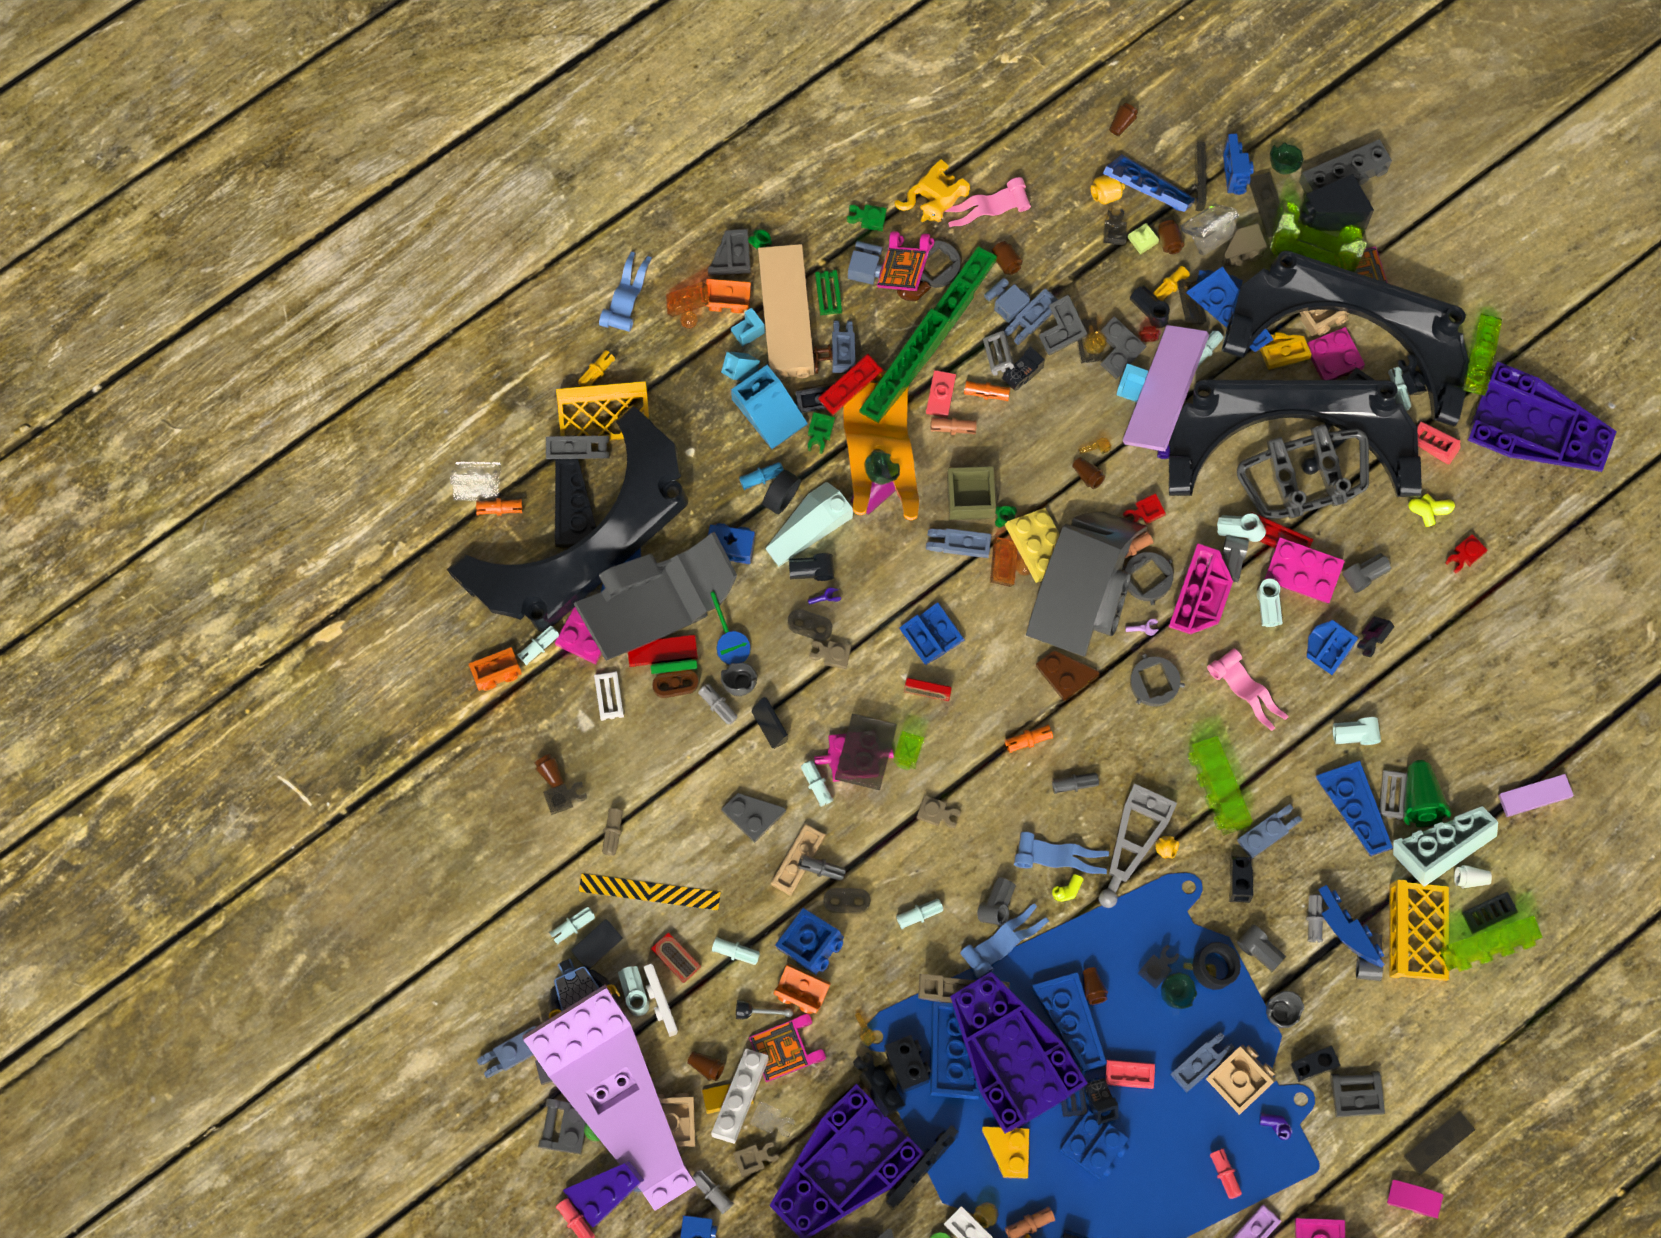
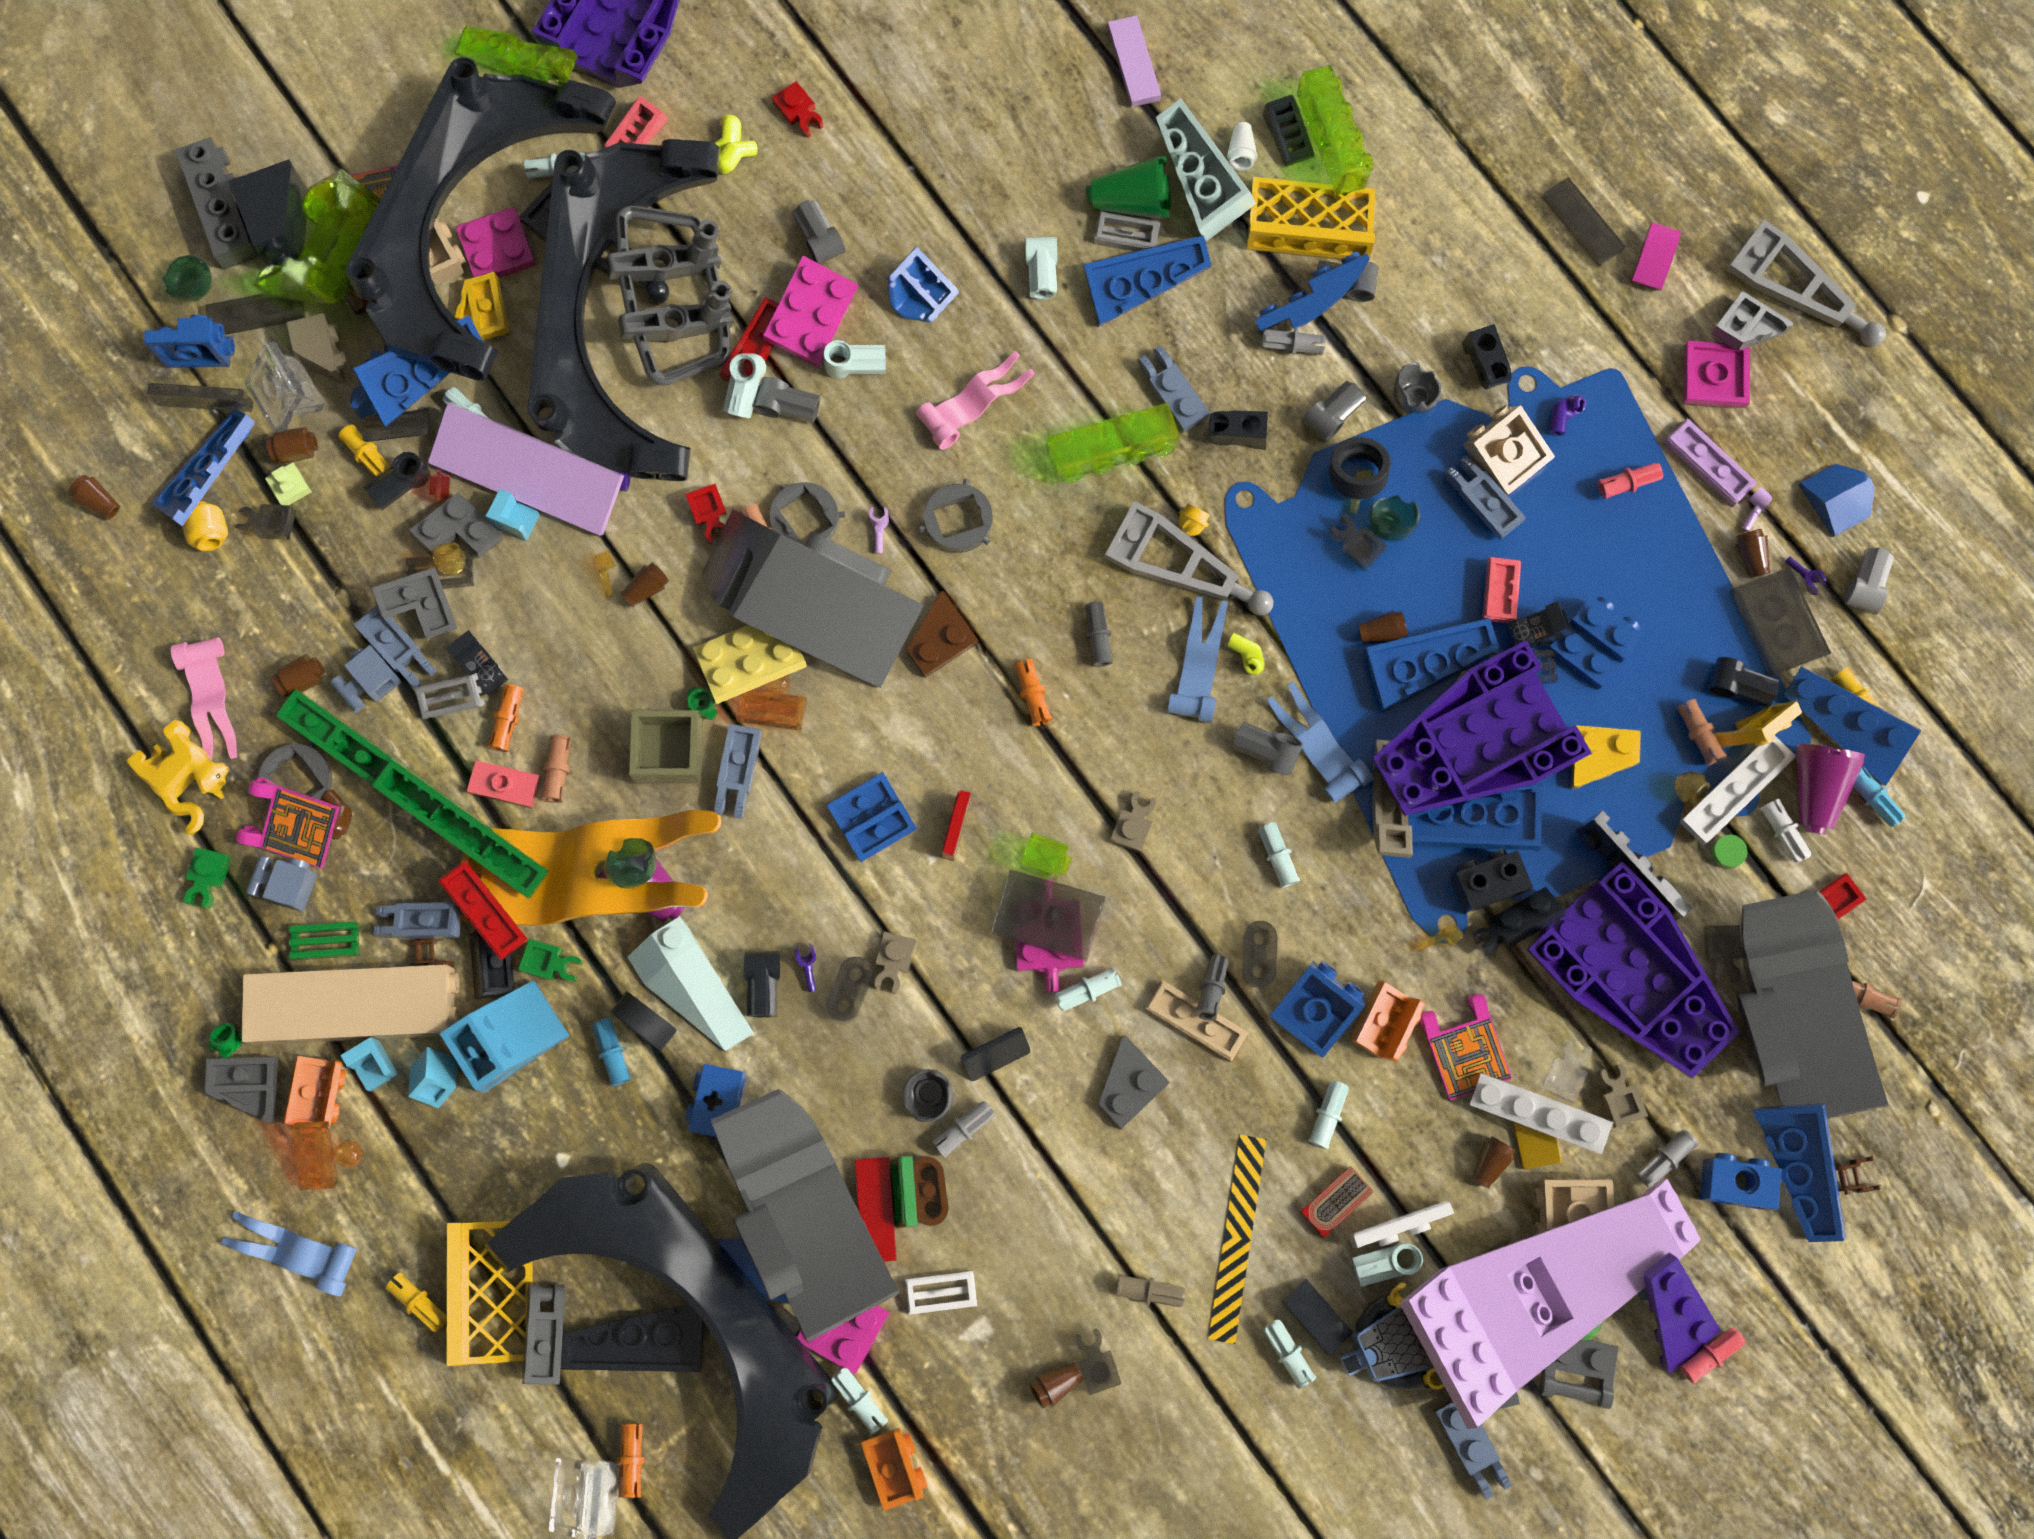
camera: 90 degrees left, 5 degrees up
blue piece [710,591,751,665] -> none
hinge [736,1000,793,1020] -> none
dark pink wedge [1169,544,1233,635] -> none
dark grey plate [1330,1071,1385,1118] -> none
black plate [1357,616,1395,658] -> none
black plate [1398,355,1427,395] -> none

